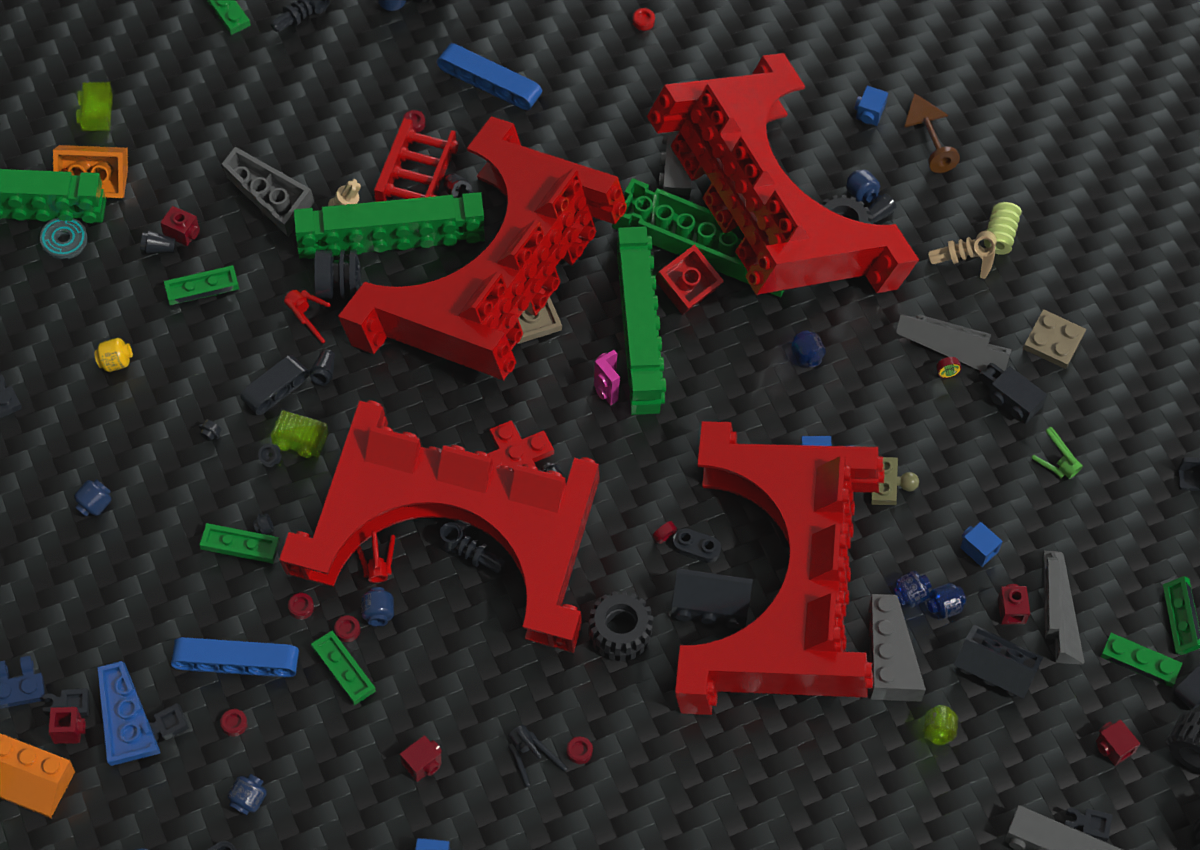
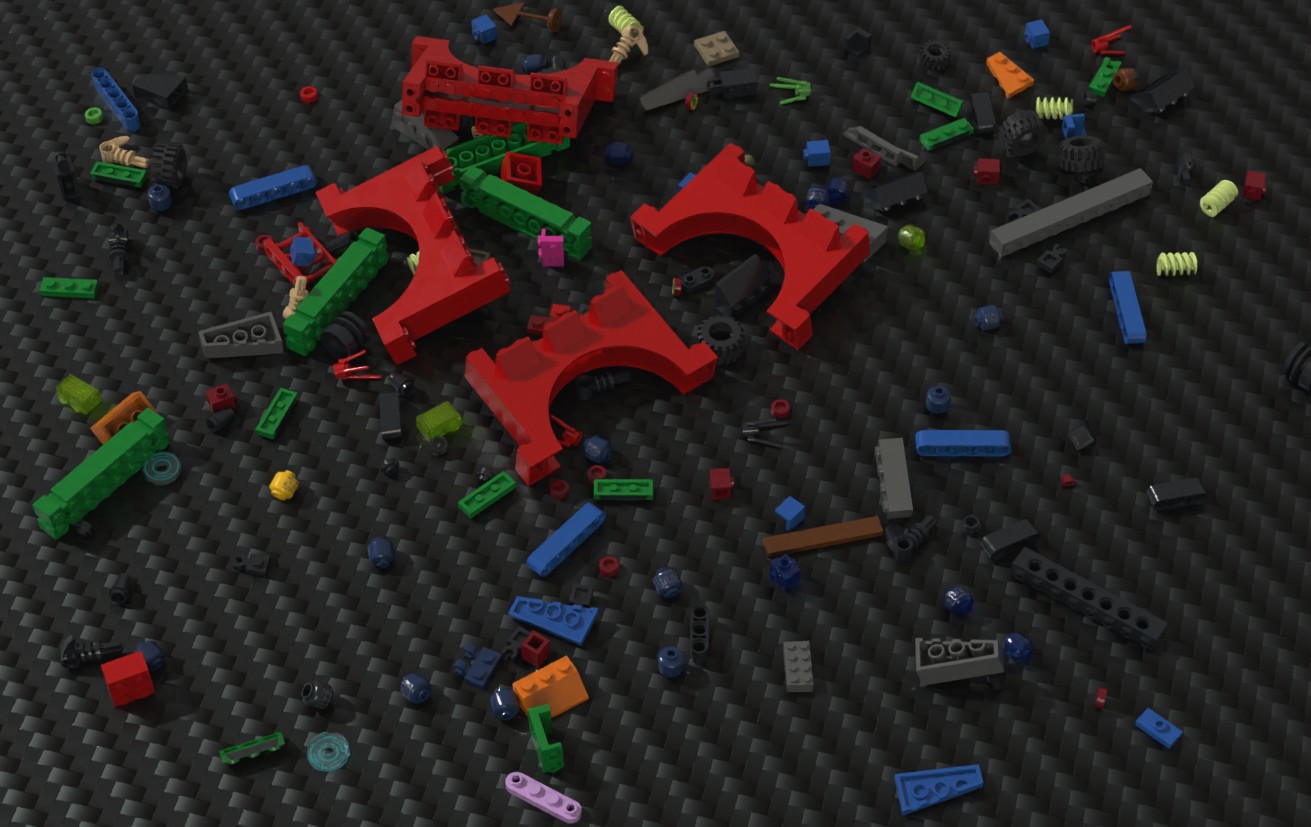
camera: 50 degrees left, 10 degrees down
none -> blue brick [290,237,316,267]

